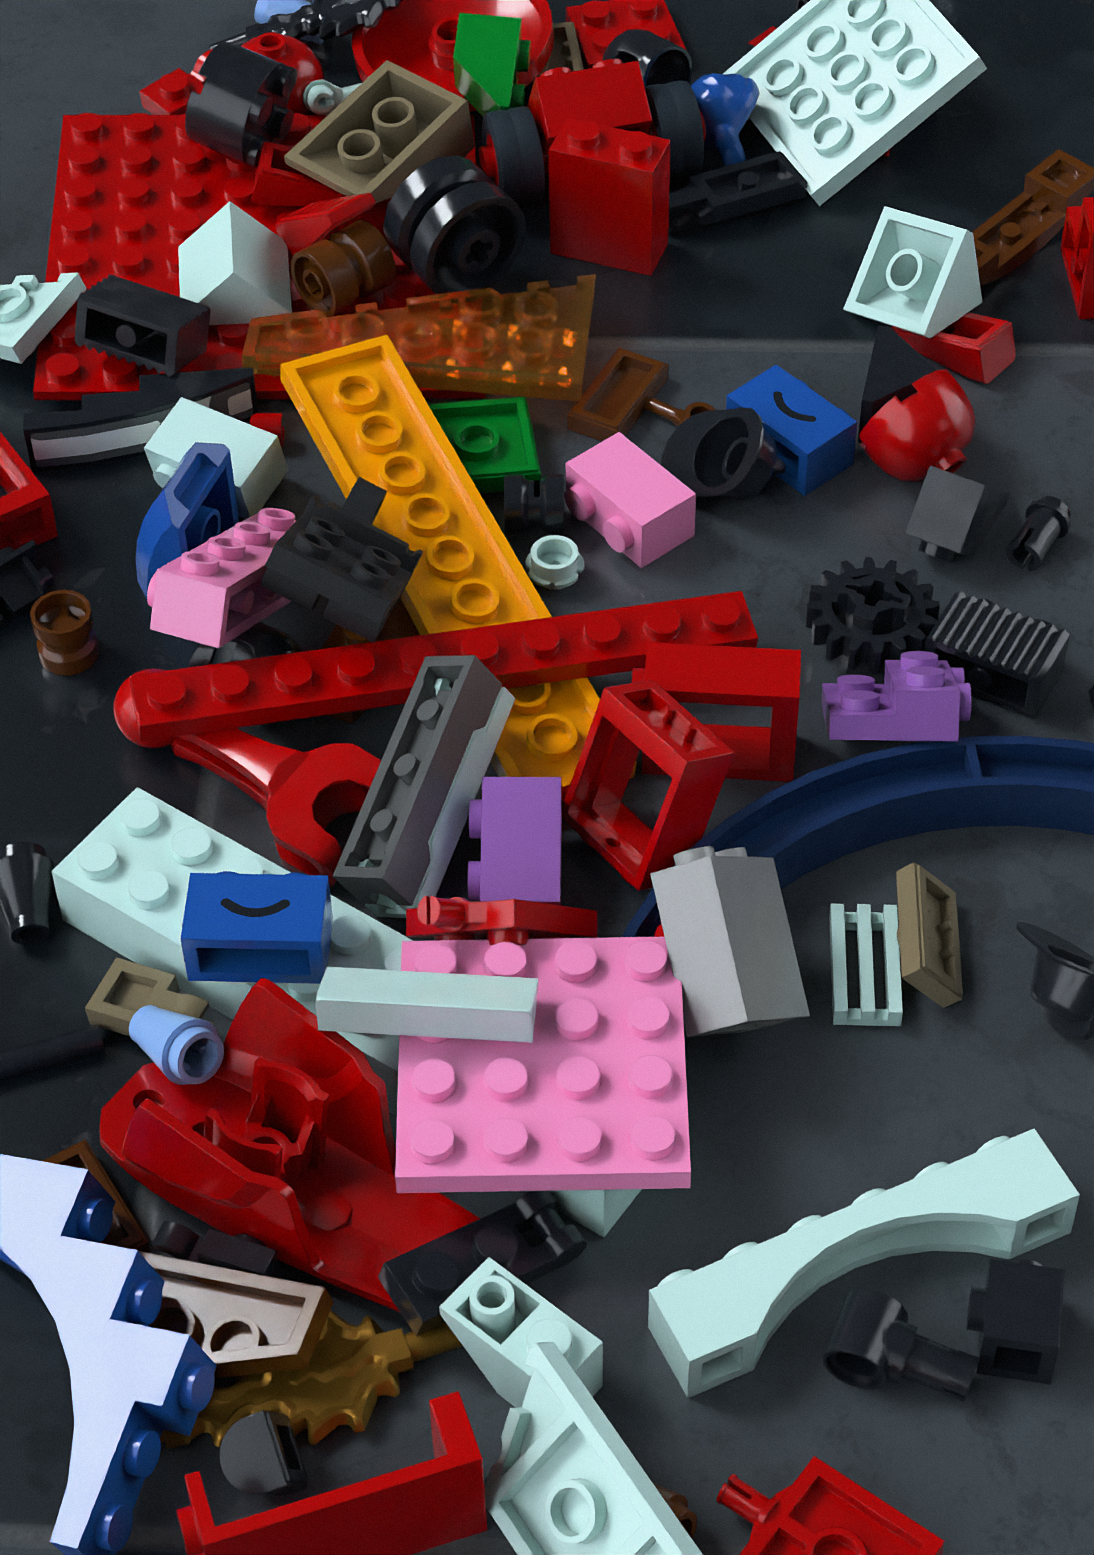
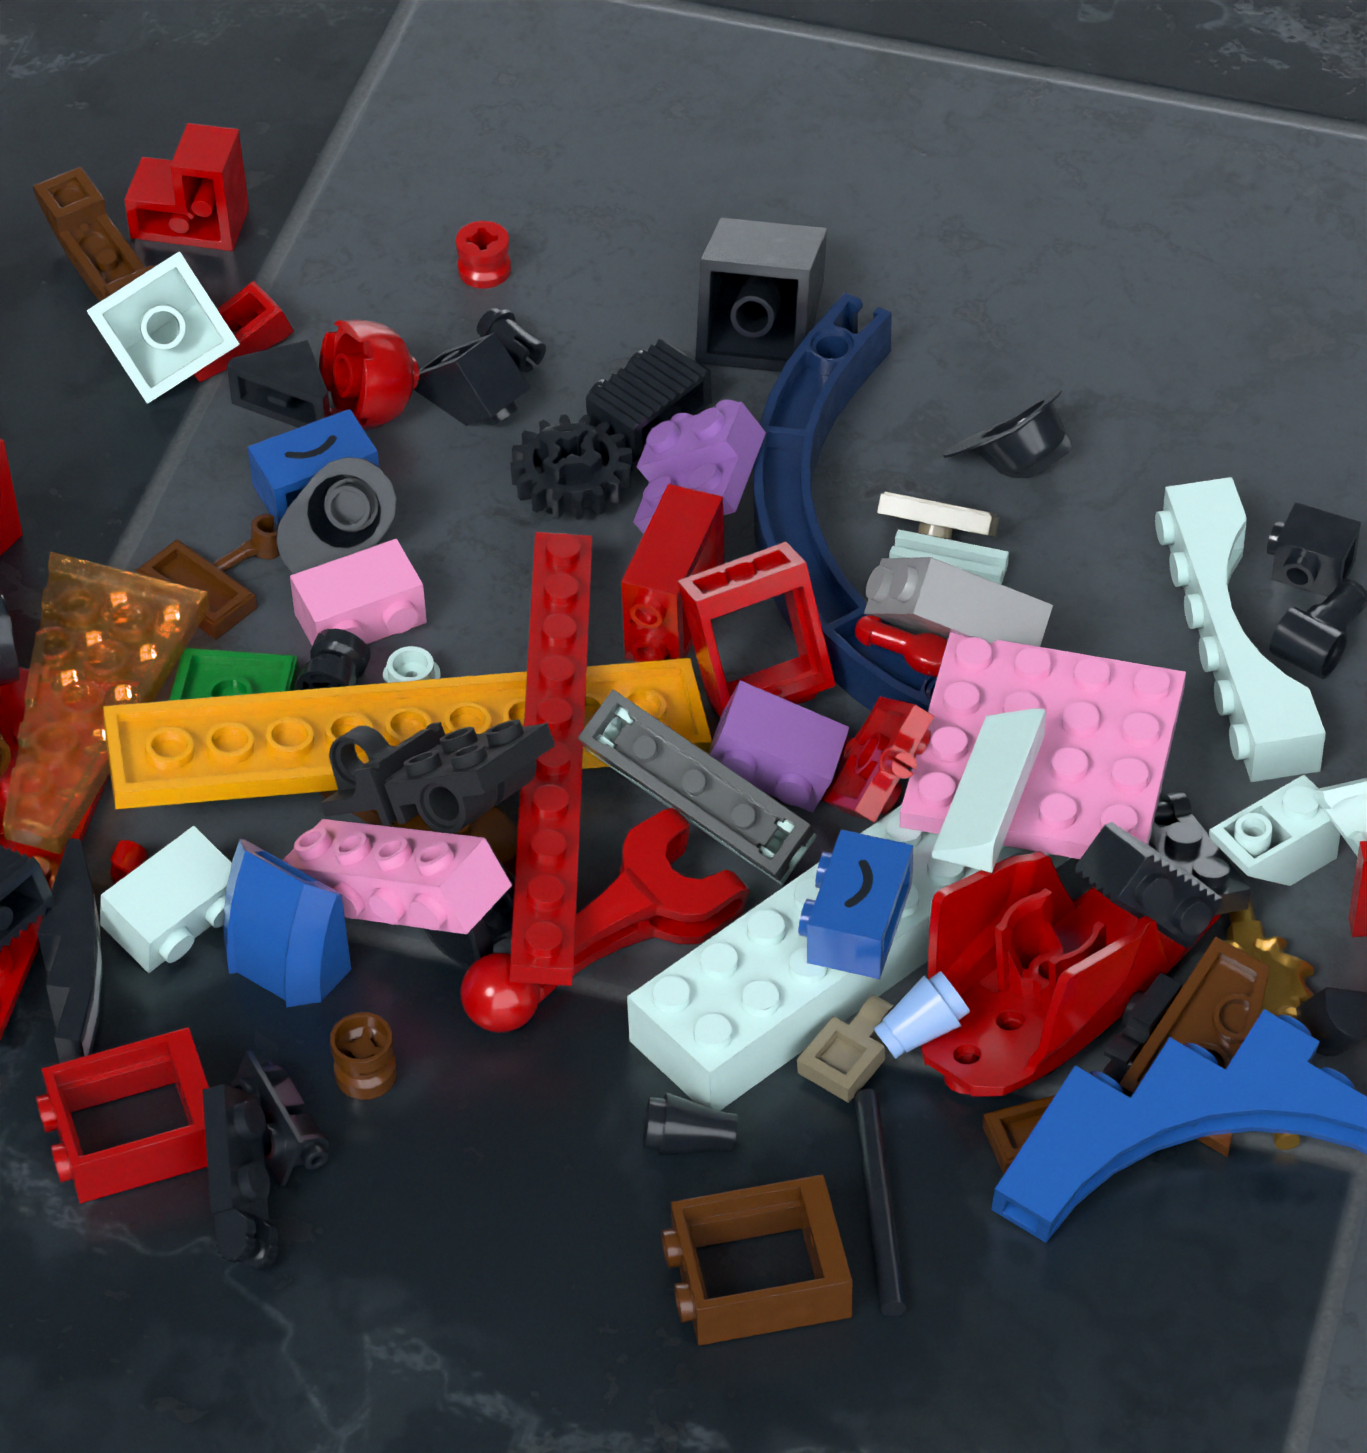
camera: 75 degrees left, 0 degrees up
none -> black brick [1076,822,1222,948]

